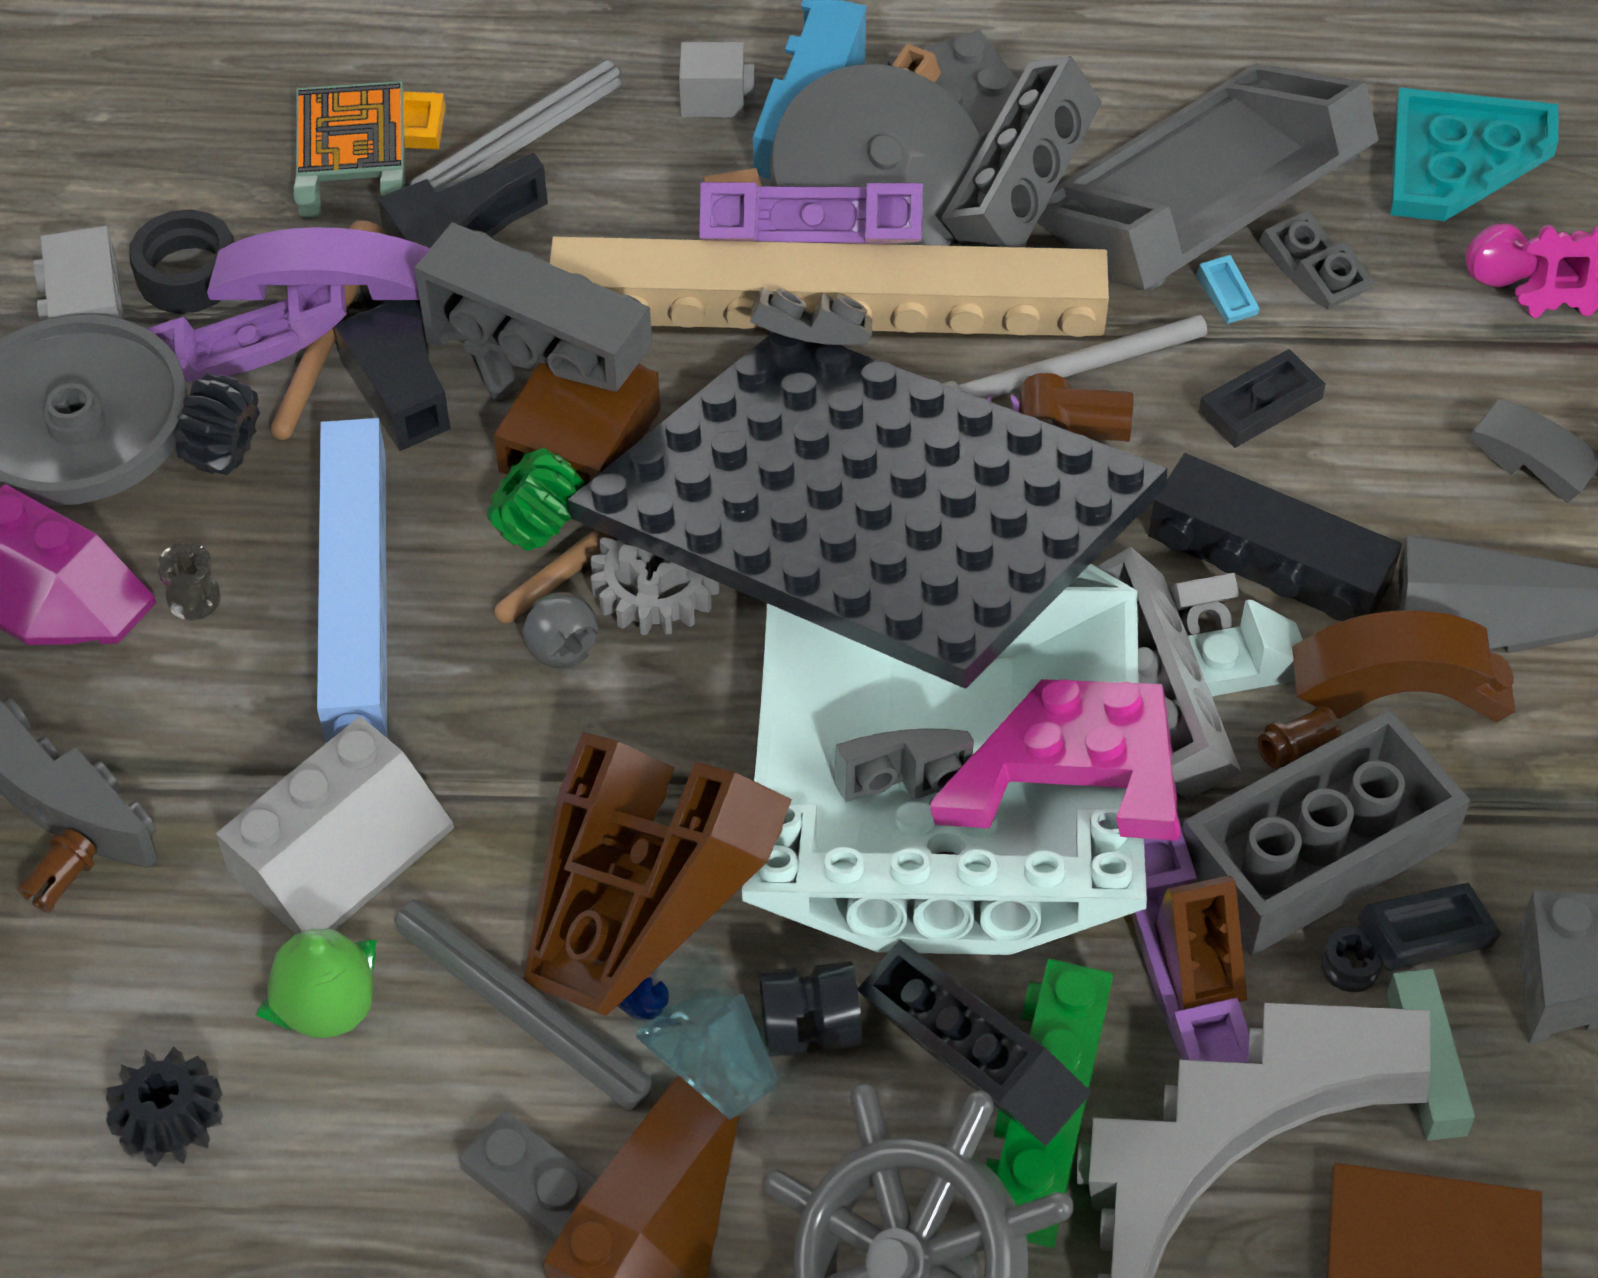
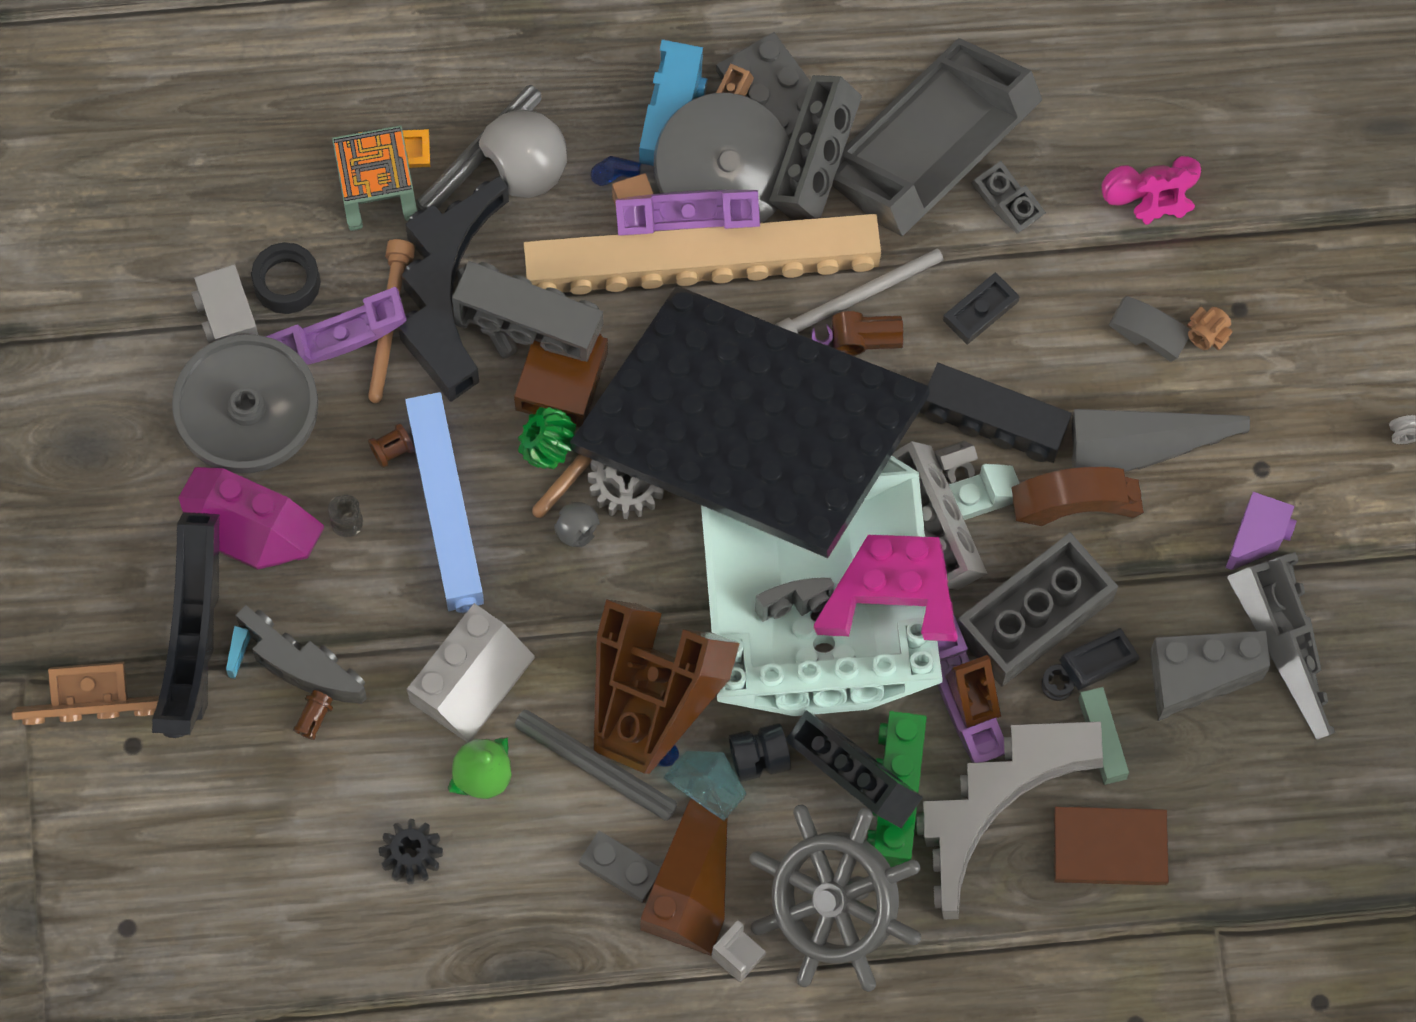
camera: 10 degrees left, 15 degrees up
black gear [174,373,260,475] -> none
medium lavender slope [207,227,430,300] -> none
light grey brick [679,42,755,118] -> none
dark grey slope [750,287,872,345] -> none
medium azure piece [1196,255,1260,324] -> none
reddish brown pin [1258,705,1341,769] -> none
teal plate [1390,87,1559,221] -> none
none -> reddish brown bush [368,423,415,468]
none -> light grey cylinder [479,109,567,198]
none -> clear blue arm [591,156,642,186]

